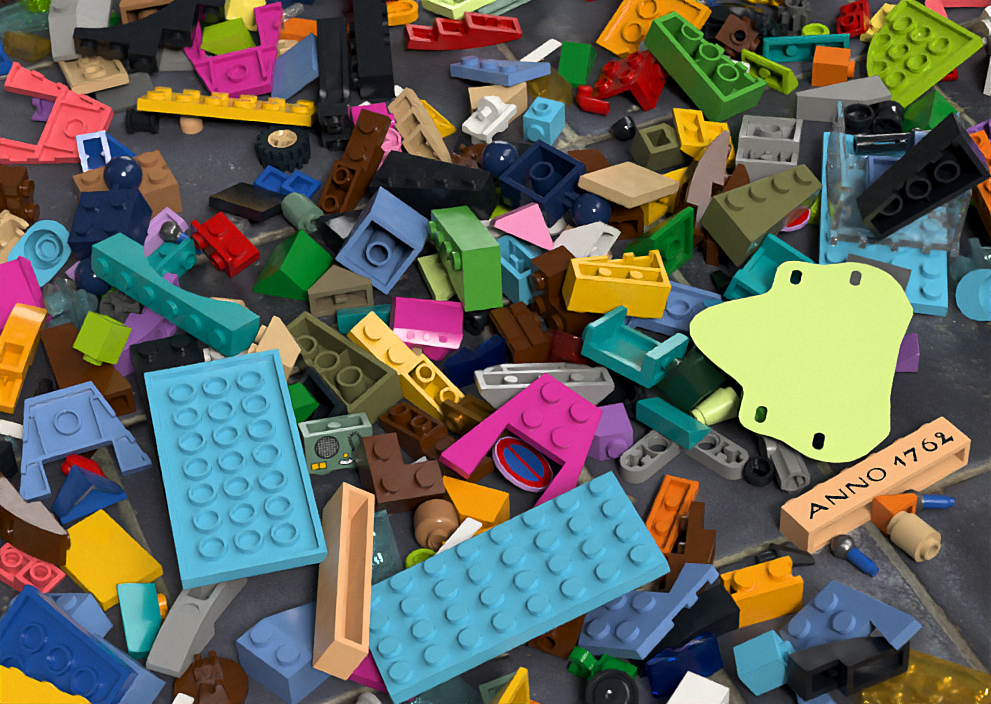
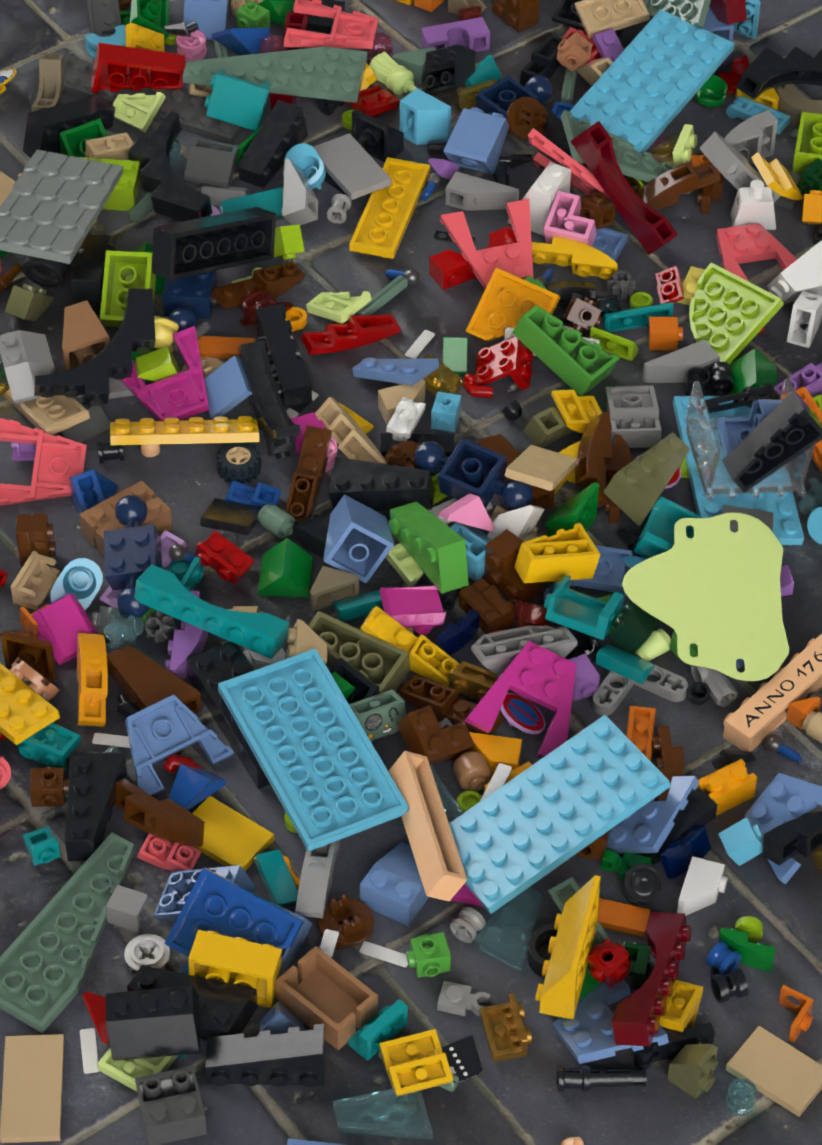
camera: 15 degrees left, 5 degrees up
lime brick [73,311,132,366] -> none

